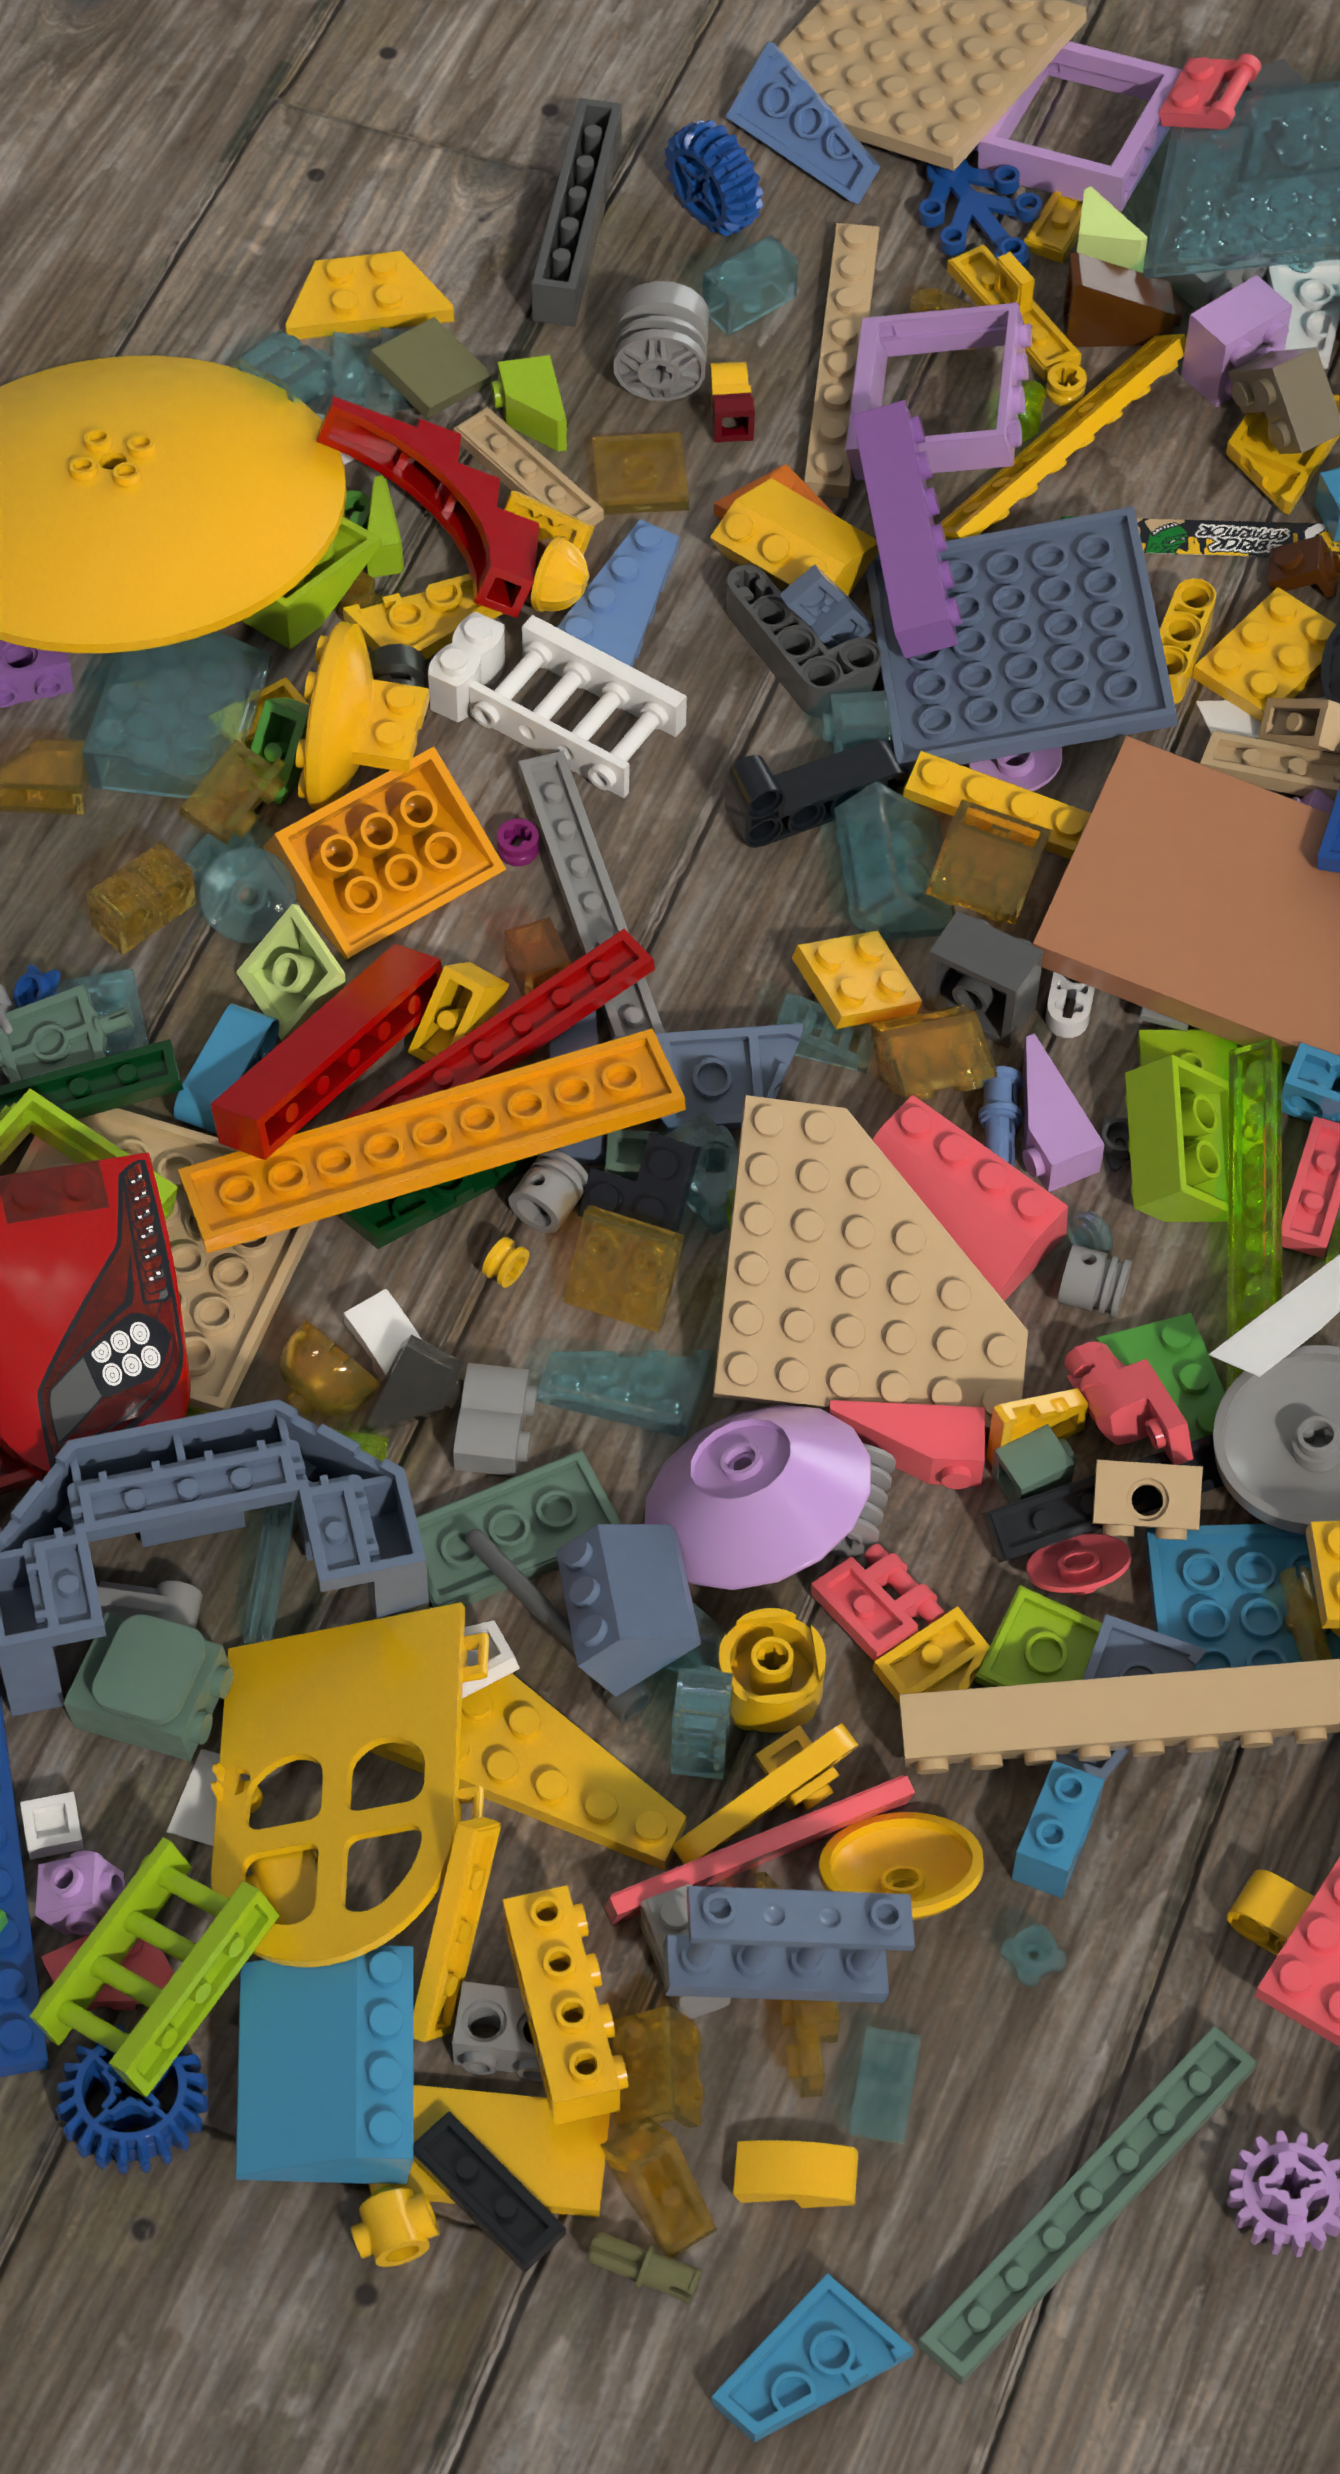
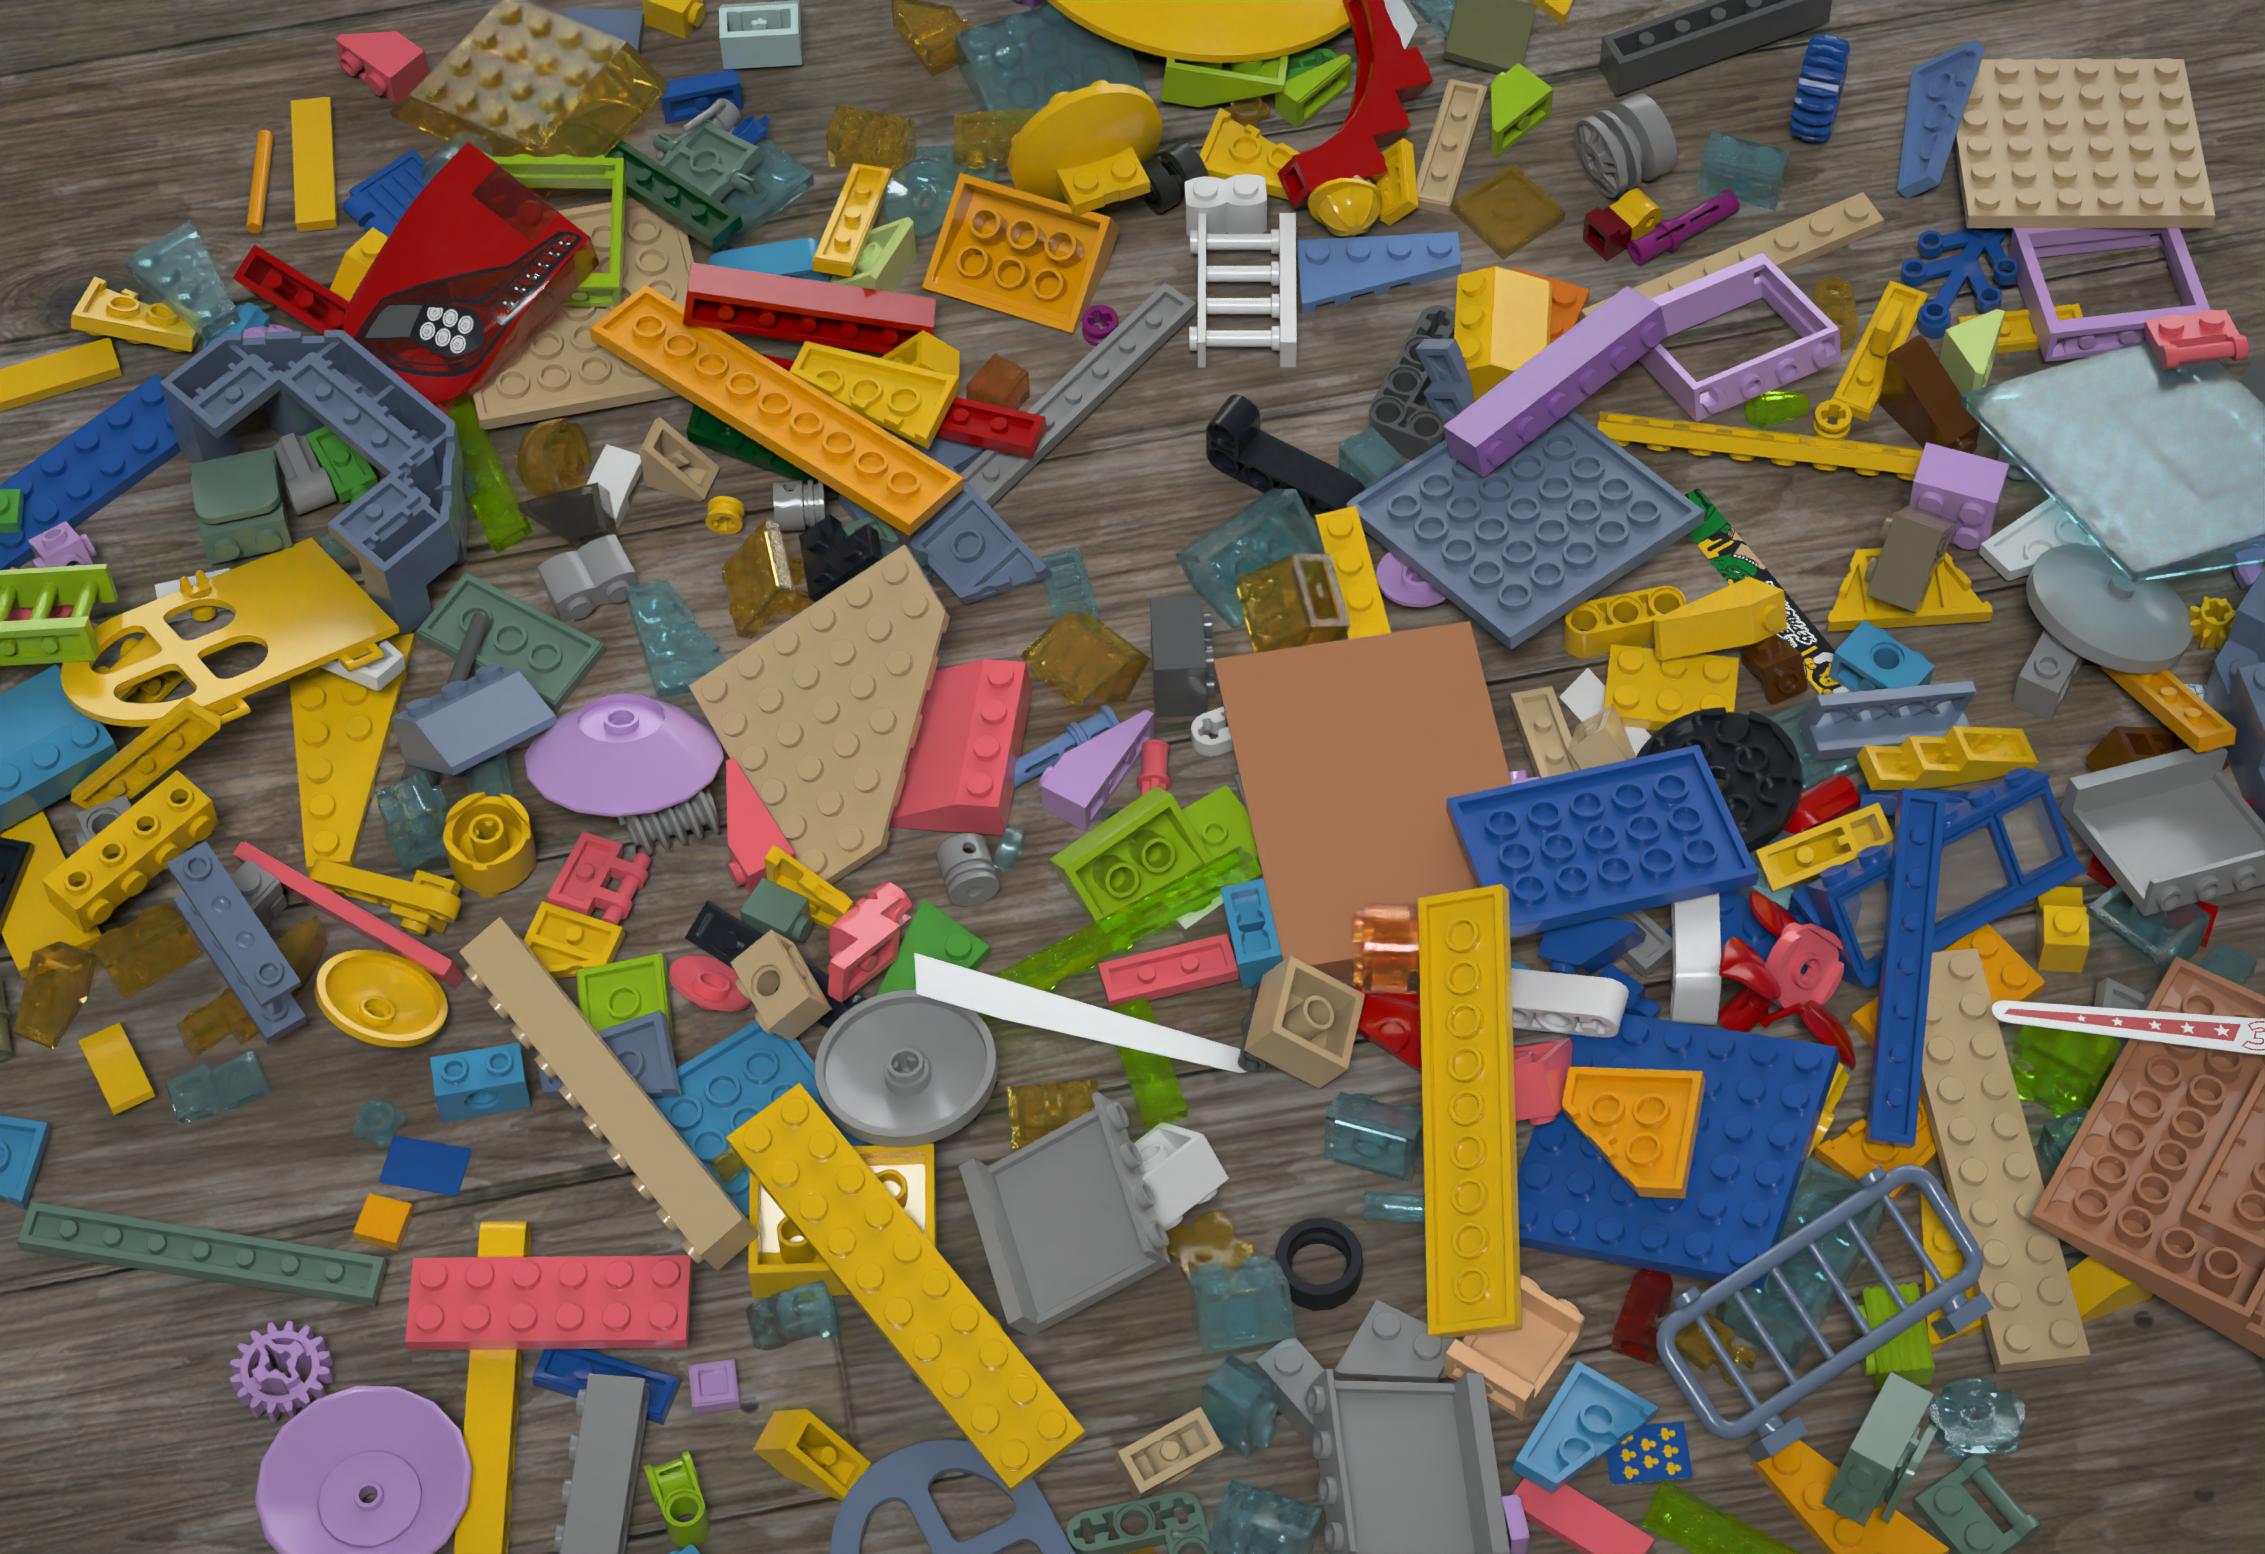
camera: 60 degrees right, 0 degrees up
white plate [20,1792,84,1860] -> none
yellow plate [792,931,922,1029] -> none
none -> bright green plate [305,426,378,505]
none -> light orange tile [353,1193,414,1251]
none -> blue sticker [379,1136,471,1196]
none -> tan slope [639,417,720,501]
none -> yellow wing [789,341,960,449]
none -> yellow tile [812,163,892,277]
none -> coral axle [1137,739,1171,797]
none -> magenta pin [1627,189,1740,265]
none -> yellow slope [1653,577,1787,661]

